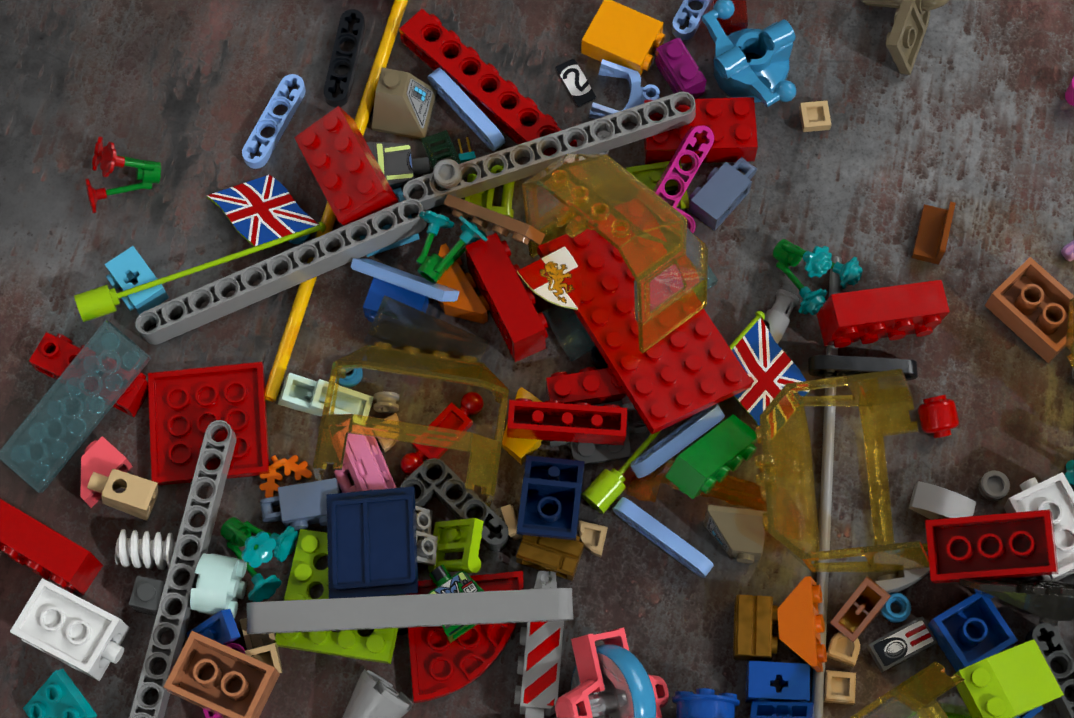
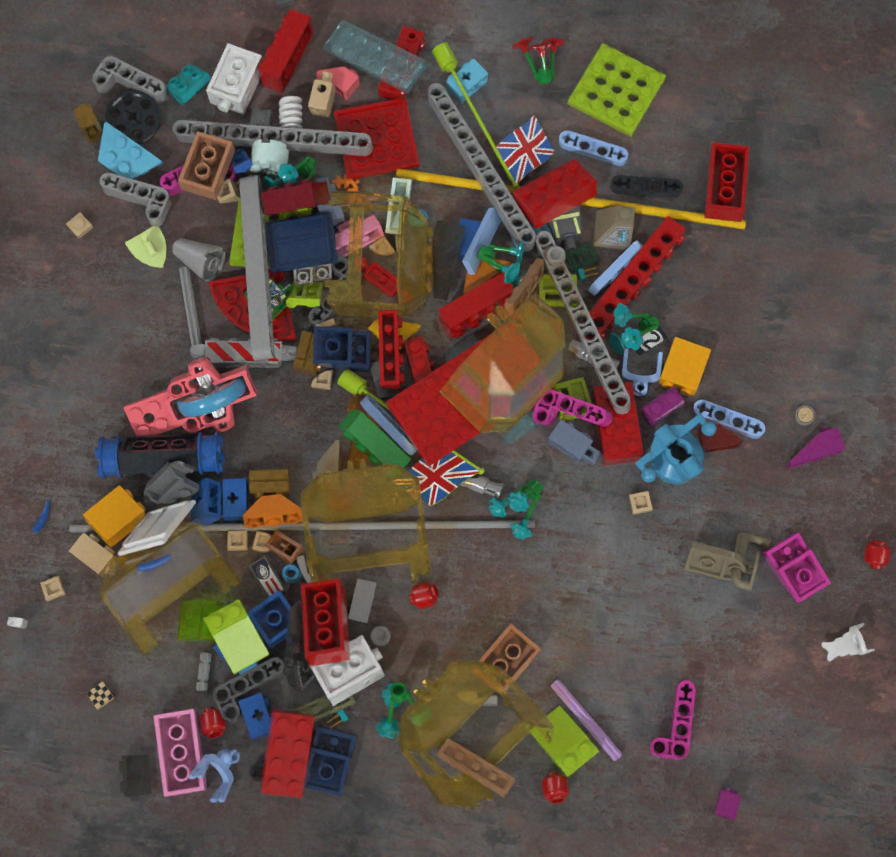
camera: 85 degrees right, 5 degrees up
shield [517,246,583,310] -> none
light blue beam [613,497,714,578] -> none
black beam [808,355,918,381] -> none
red brick [817,280,950,348] -> none
dark orange panel [911,201,956,265] -> none
none -> dark red wedge [261,179,331,215]
none -> lime piece [567,43,666,137]
none -> teal plant [609,303,659,355]

